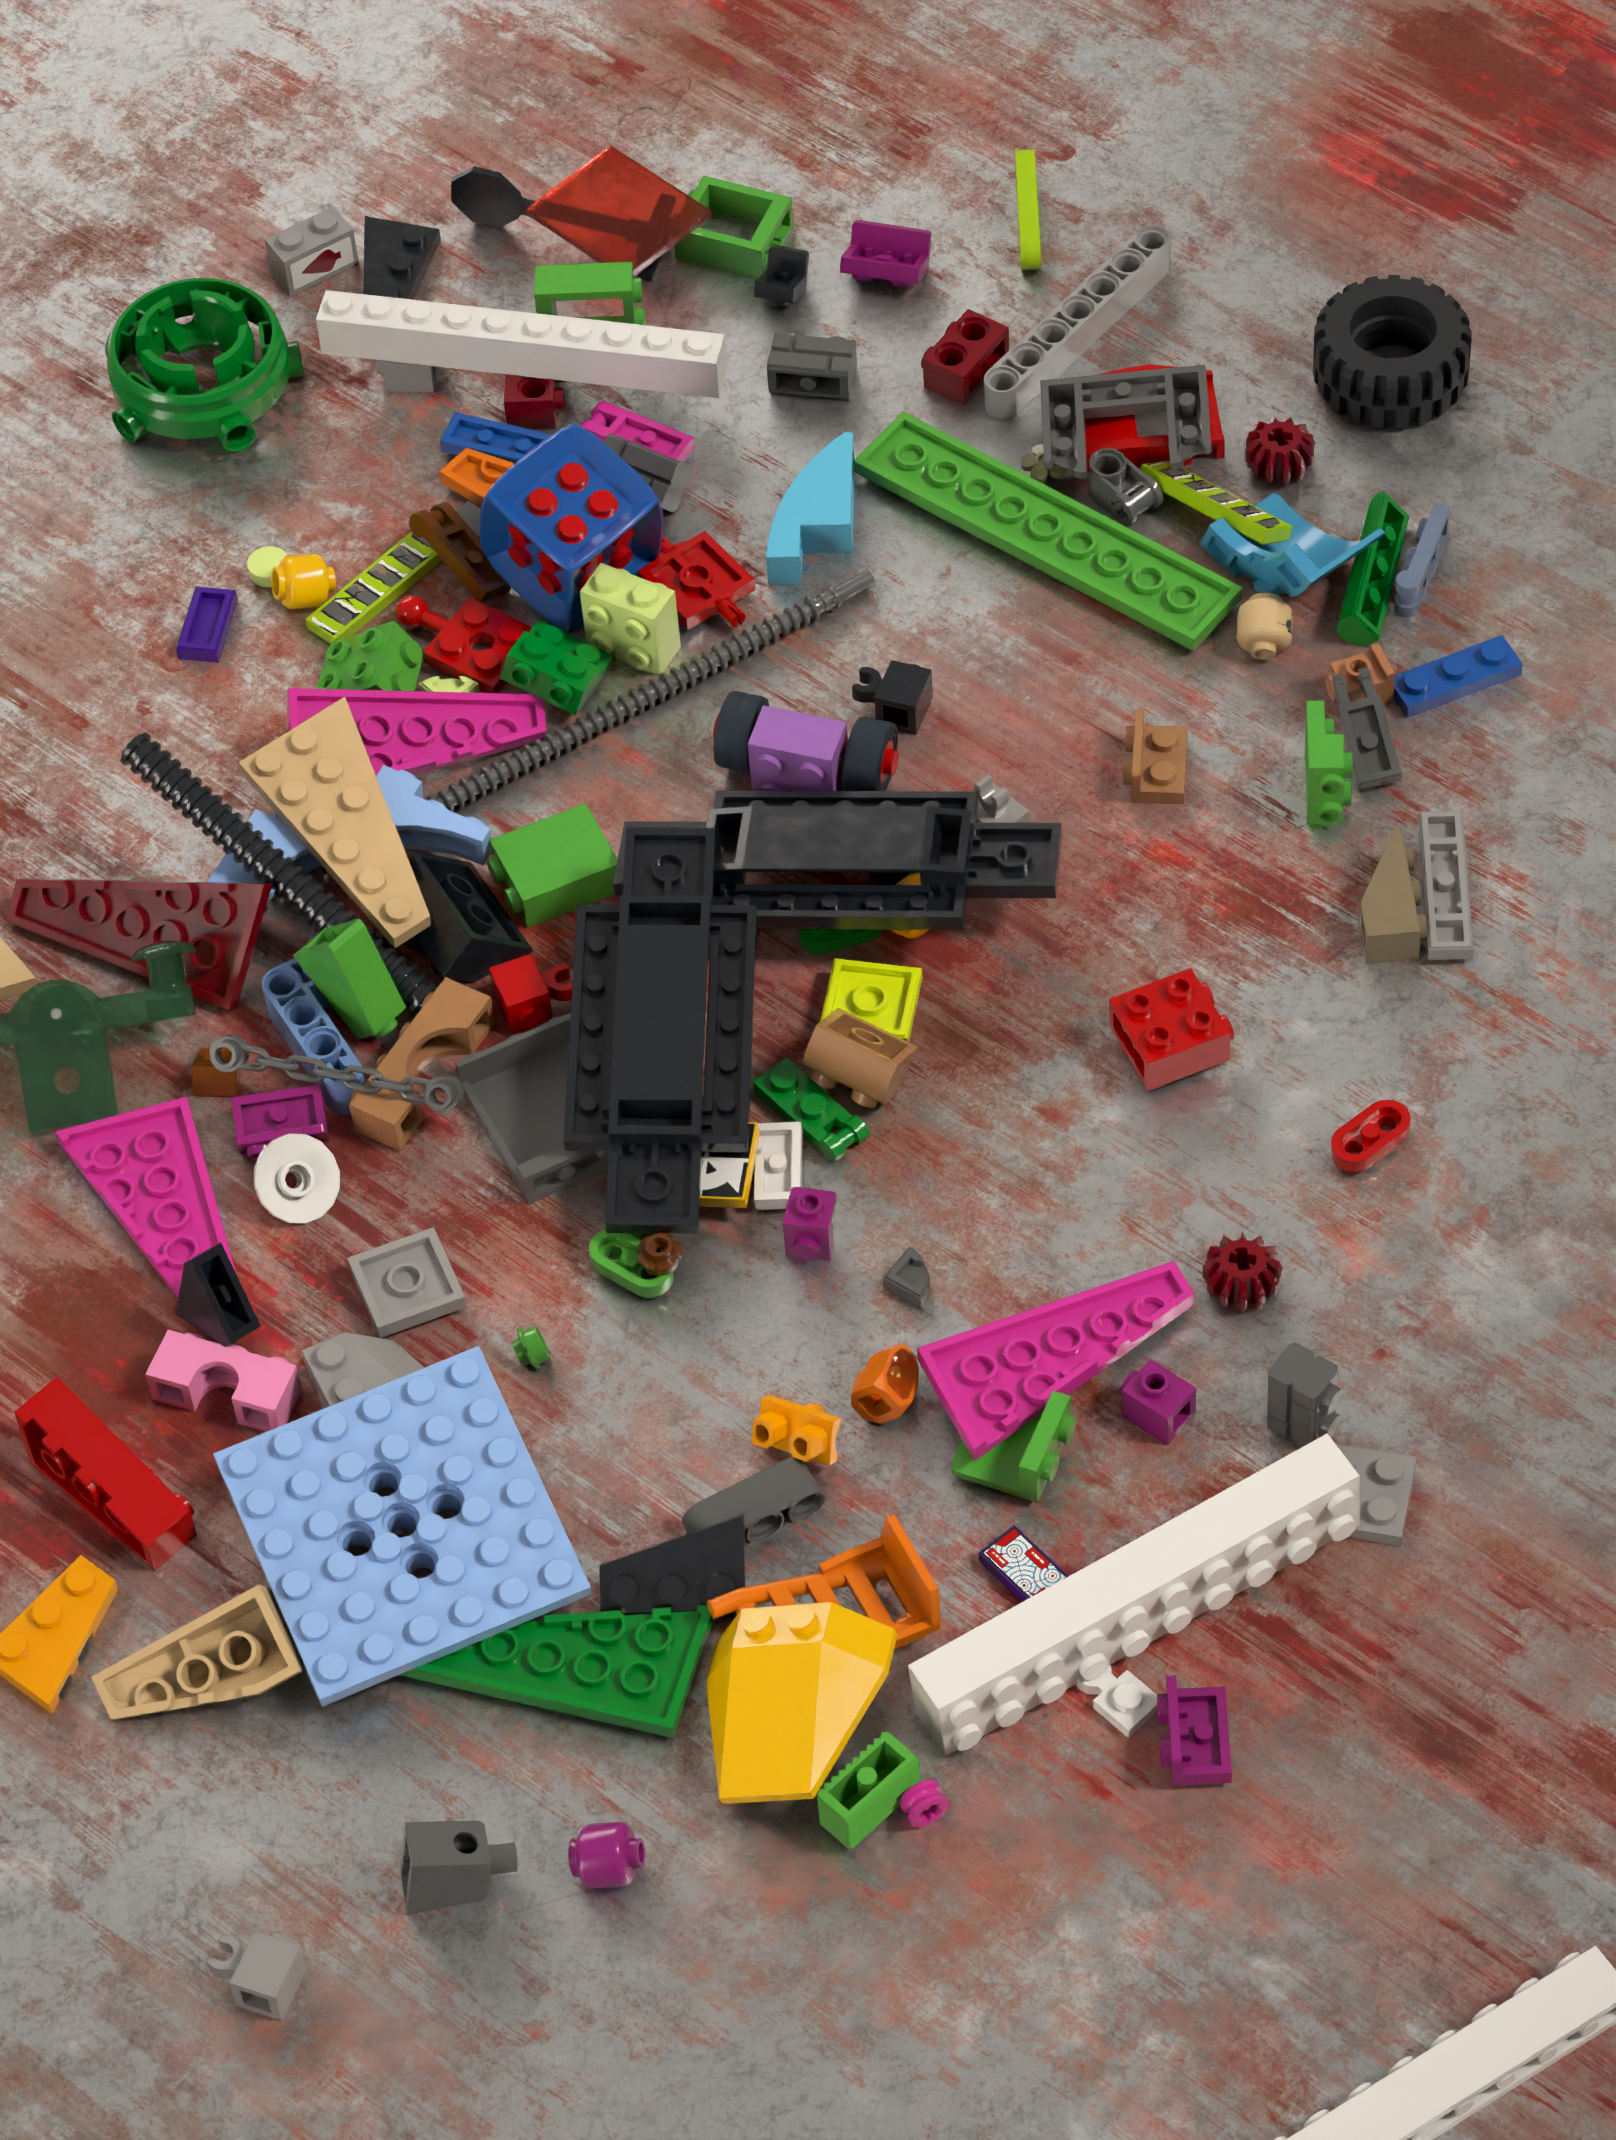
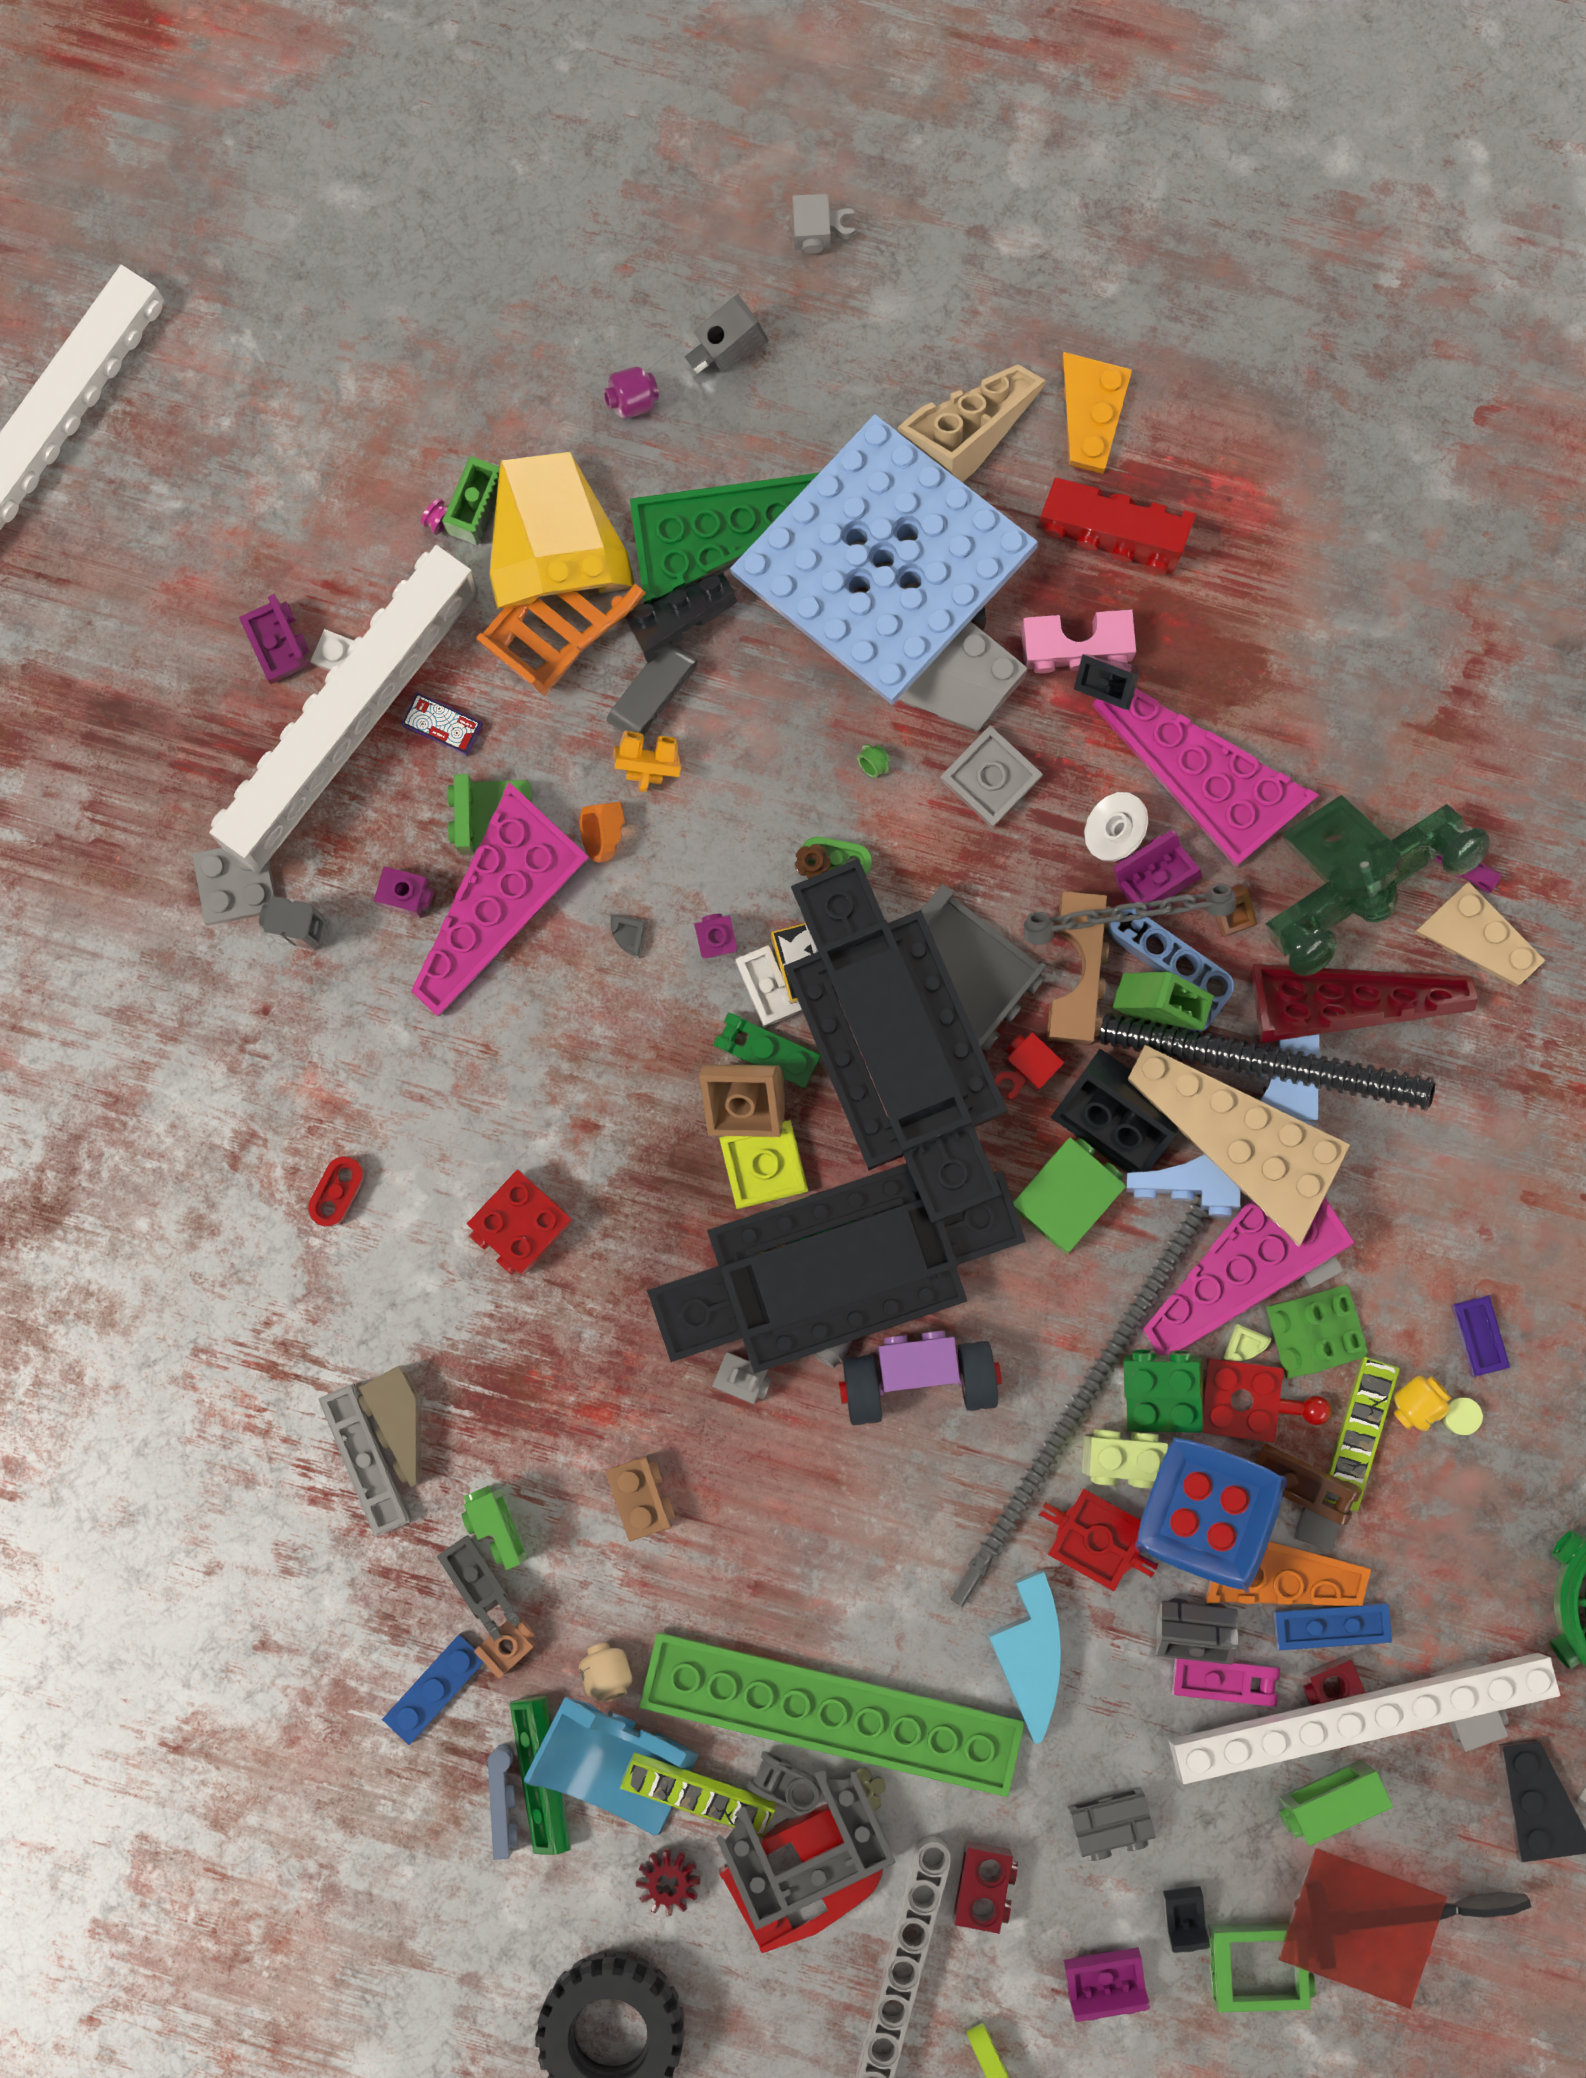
camera: 155 degrees right, 30 degrees up
black brick [852,660,933,735] -> none
dark red gear [1202,1231,1282,1313] -> none

